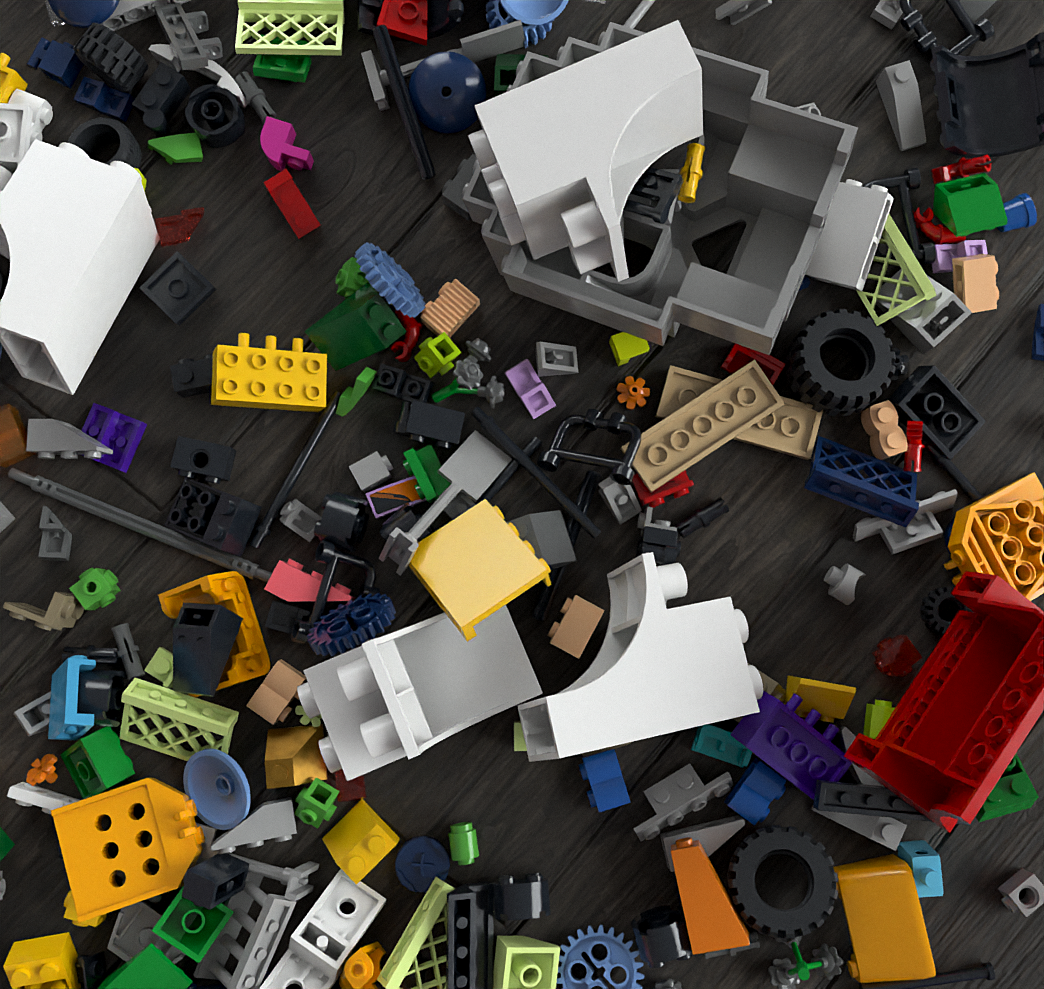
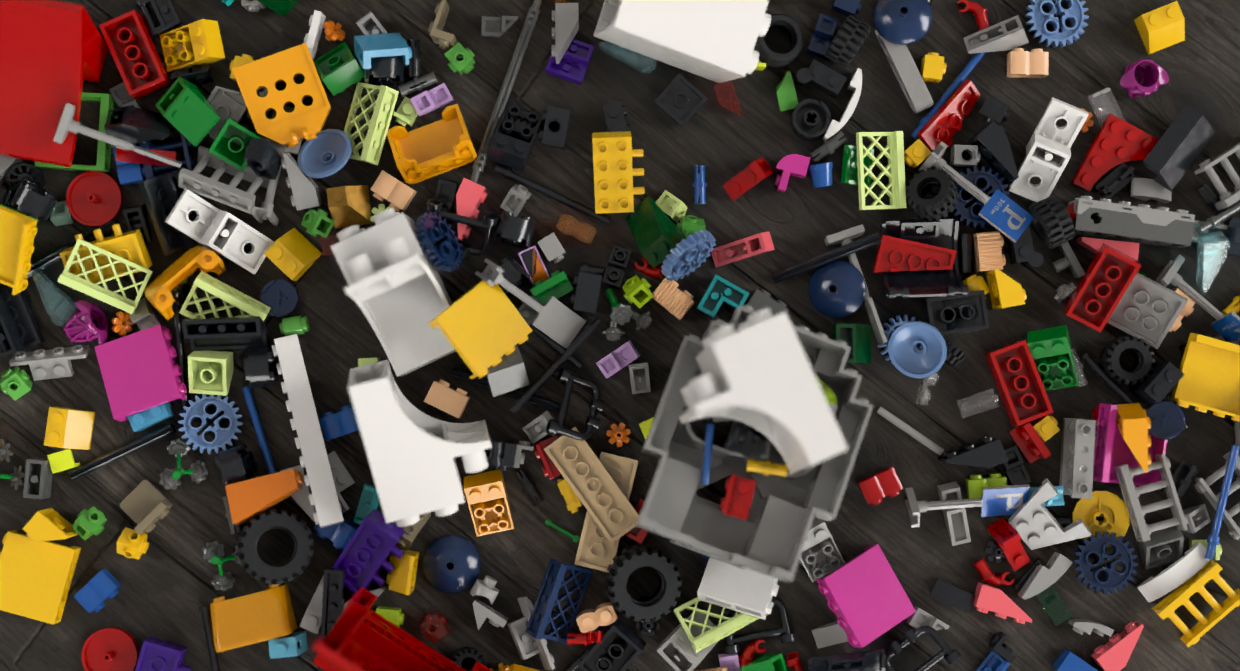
camera: 90 degrees right, 5 degrees up
dark grey hinge [154,3,223,71] -> none
black slope [173,602,243,697] -> none
bright green slope [336,367,376,417] -> none
none -> blue bar [242,386,277,474]
none -> white brick [272,334,344,528]
none -> lavender slope [410,83,454,116]
none -> dark blue dish [423,535,481,593]
none -> light orange slope [464,470,514,537]
none -> light grey slope [473,598,508,630]
none -> green hinge [545,519,580,543]
none -> clear orange brick [556,214,597,245]
none -> yellow piece [557,478,582,514]
none -> clear light blue slope [599,42,656,73]
none -> yellowish green bracket [656,190,688,223]
none -> blue pin [692,165,707,204]
none -> teal brick [696,275,750,318]
none -> blue bar [701,424,714,484]
none -> coral slope [711,232,775,268]
none -> red bracket [720,474,757,521]
none -> blue piece [808,162,833,188]
none -> dark pink panel [816,544,916,648]
none -> red brick [857,466,903,506]

